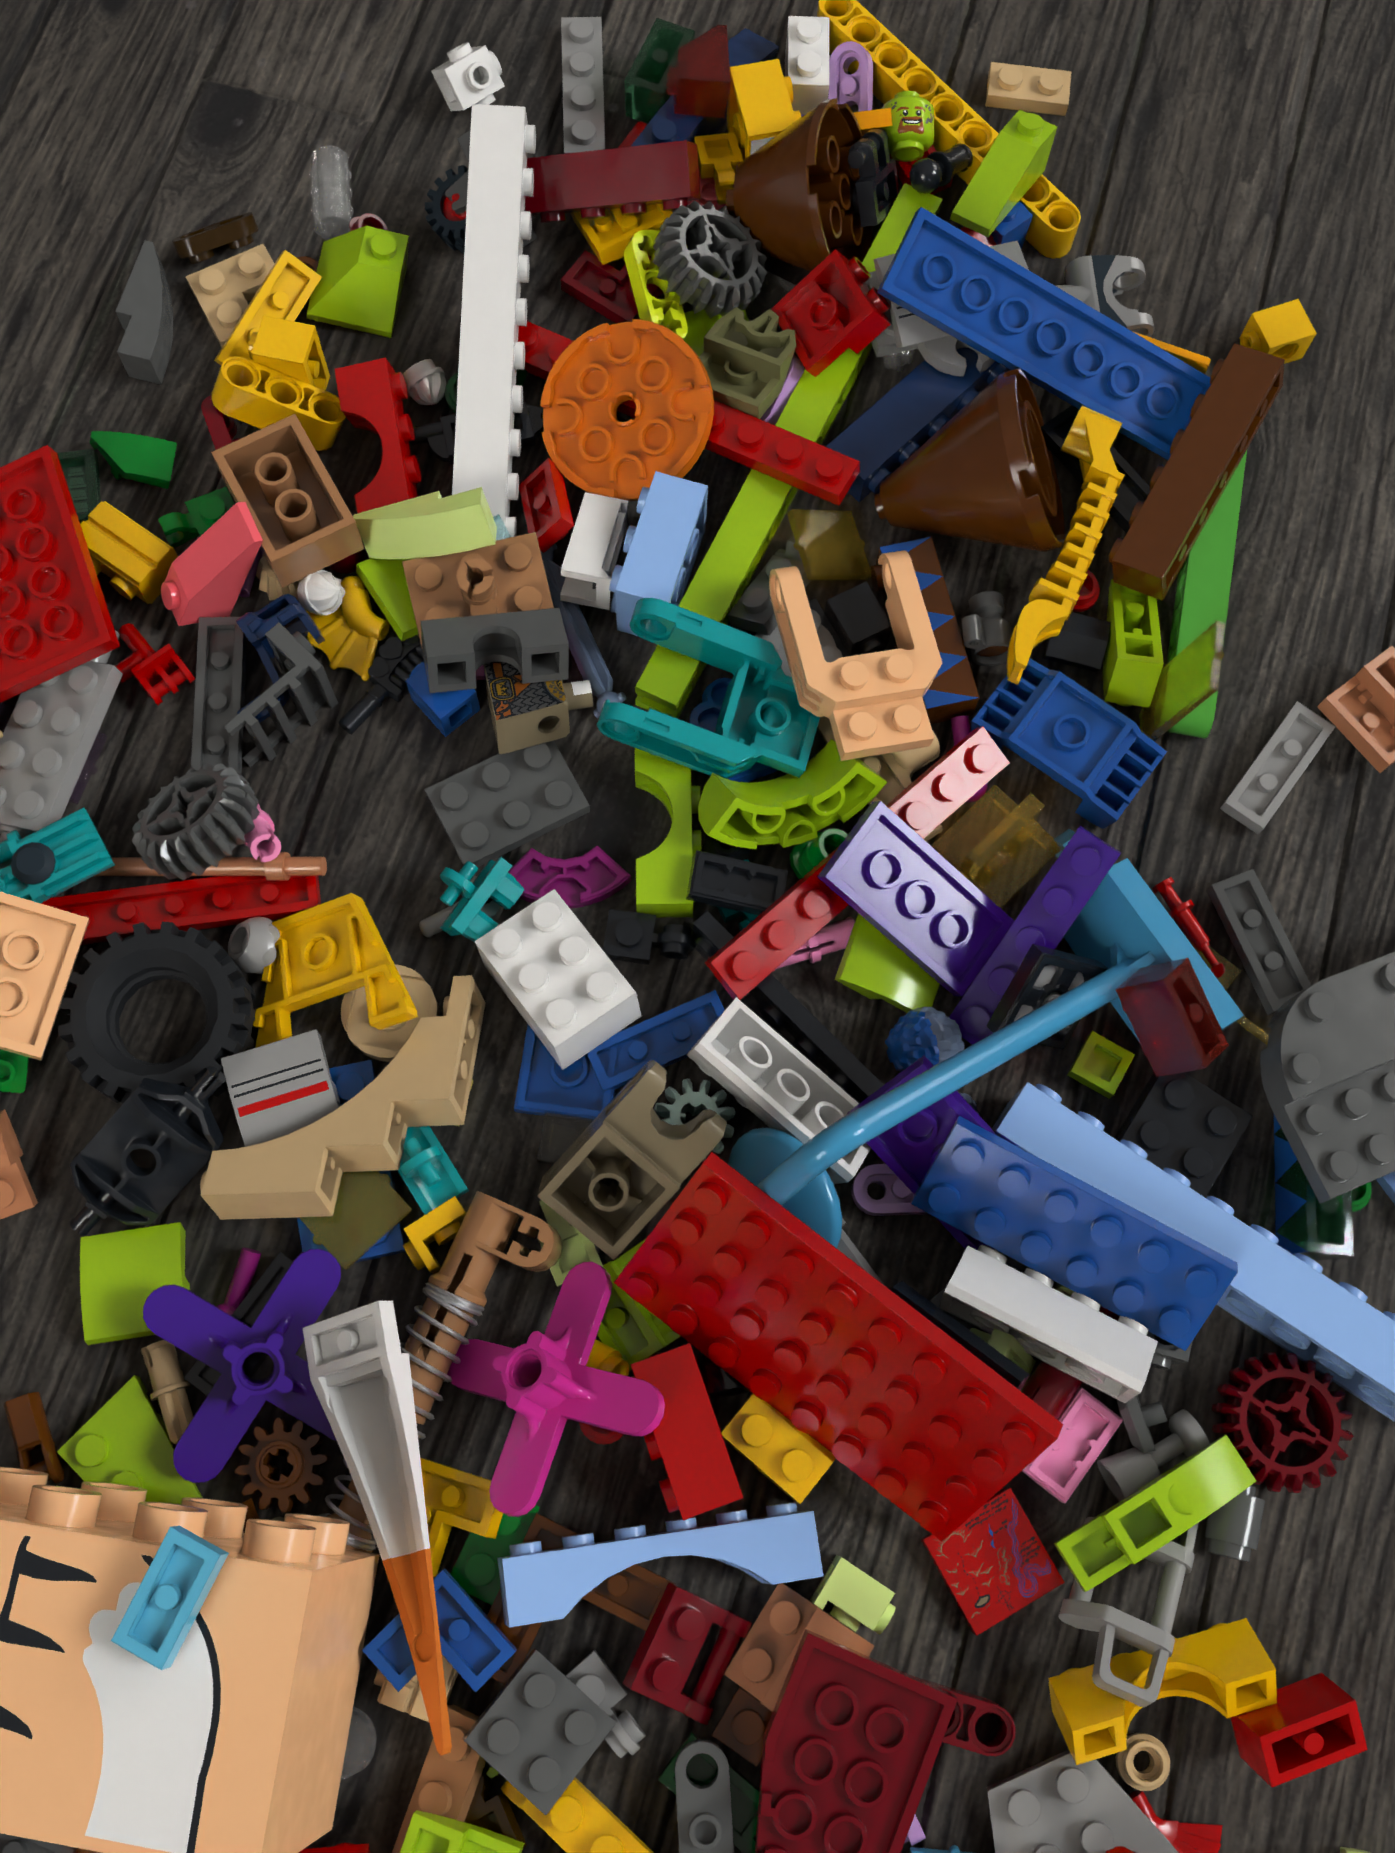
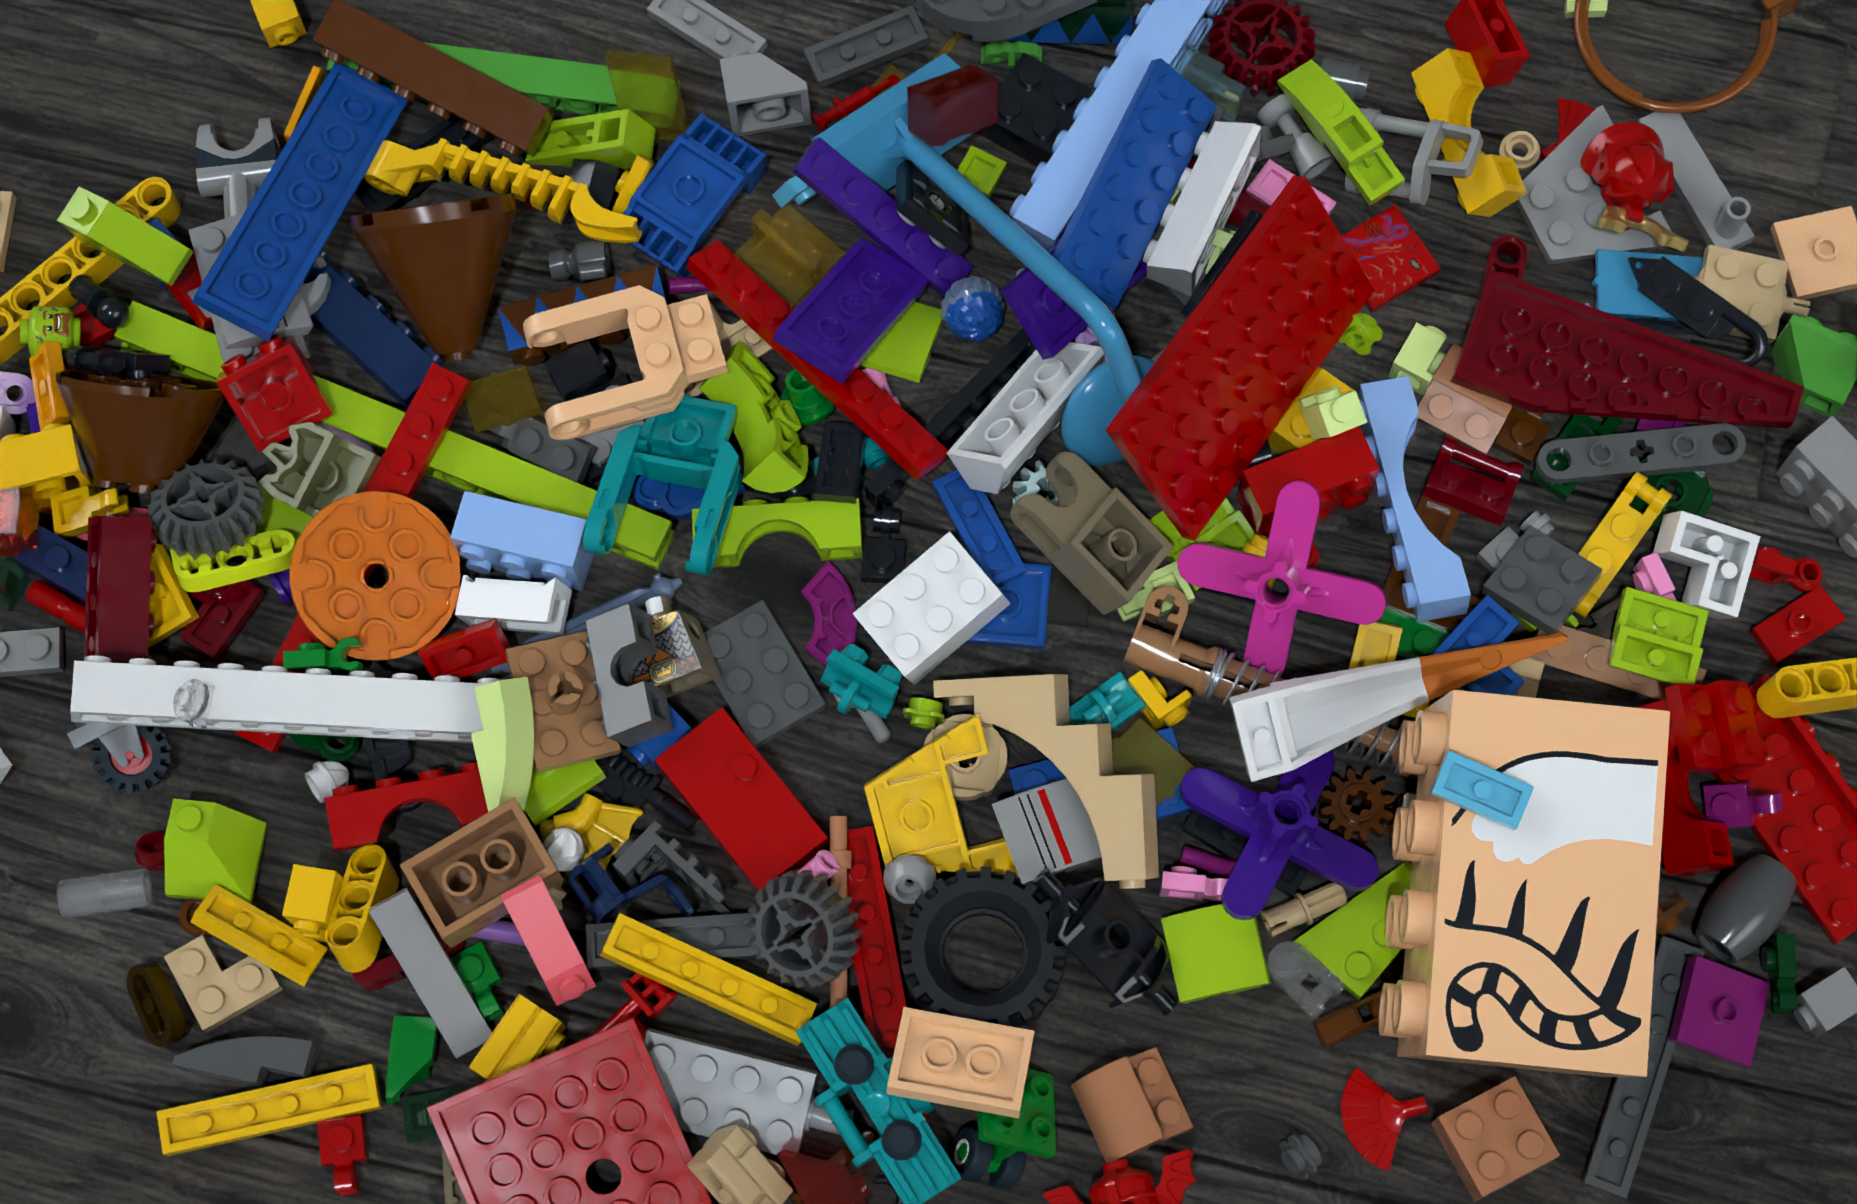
camera: 85 degrees left, 0 degrees up
none -> yellow plate [156,1064,383,1156]
none -> clear plate [173,679,215,729]
none -> green plate [283,637,363,673]
none -> red plate [317,1115,368,1196]
none -> light grey tile [369,887,493,1059]
none -> yellow plate [599,913,817,1046]
none -> yellow plate [612,154,654,214]
none -> red brick [654,707,830,893]
none -> light grey slope [719,52,812,137]
none -> lime plate [902,698,945,729]
none -> bright green piece [981,41,1043,69]
none -> bright pink plate [1159,866,1228,902]
none -> clear light blue piece [1175,46,1246,122]
none -> clear plate [1267,941,1345,1019]
none -> yellowish green brick [1298,385,1367,440]
none -> lime plate [1338,313,1383,355]

